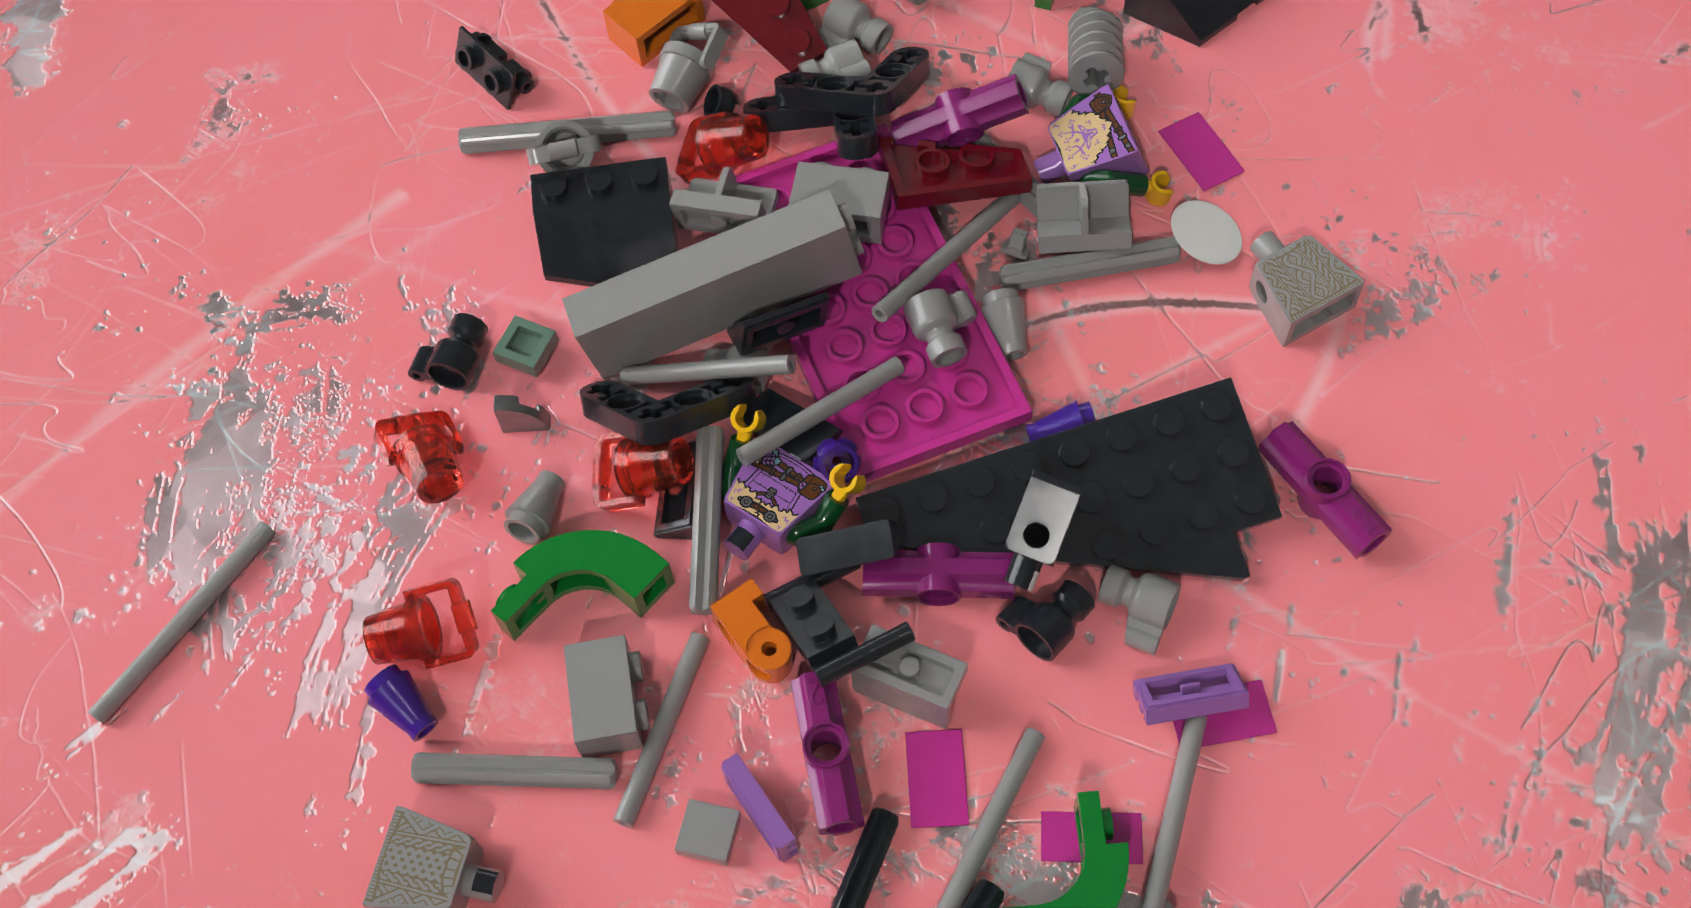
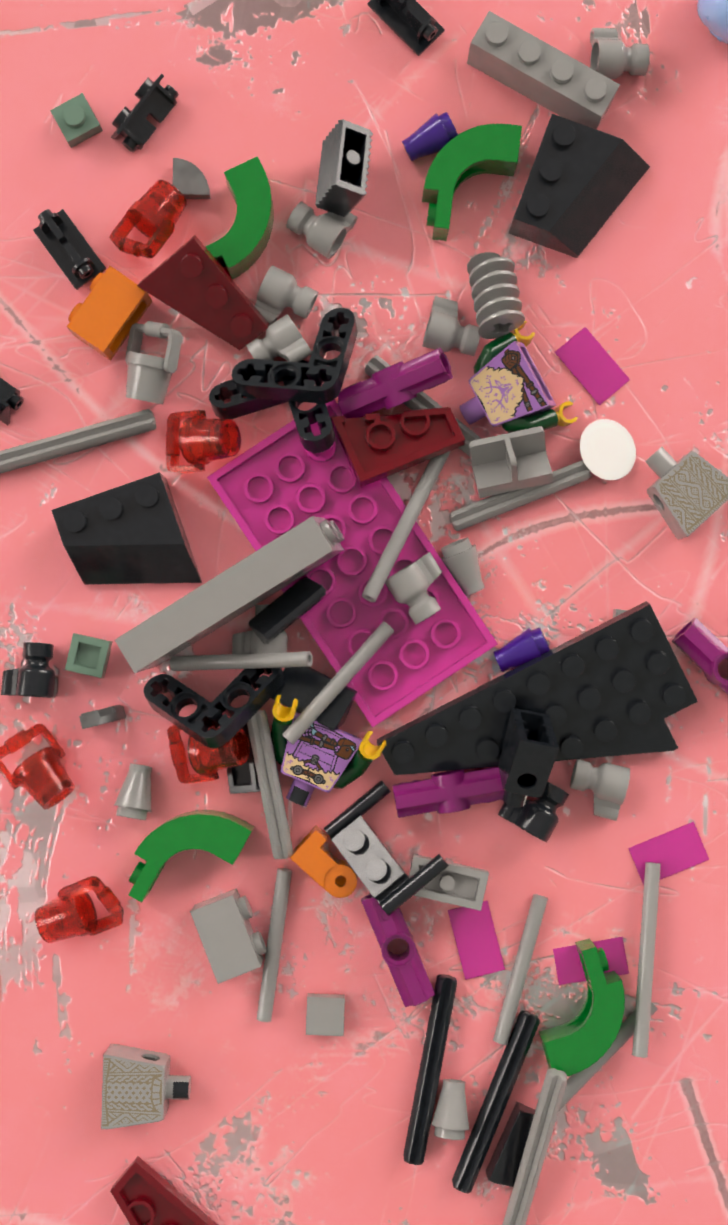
camera: 20 degrees left, 25 degrees up
dark purple cone [364,664,438,742] -> none
light grey axle [411,752,618,789] -> none
light grey piece [525,120,602,172] -> none
light grey panel [669,166,778,234] -> none
black hinge [704,84,741,122] -> none
medium lavender tile [721,753,799,863] -> none
light grey brick [789,161,890,244] -> none
black slope [796,519,907,576] -> none
dark purple plate [812,437,861,483] -> none
light grey piece [1000,227,1031,261] -> none
medium lavender tile [1133,663,1249,725] -> none

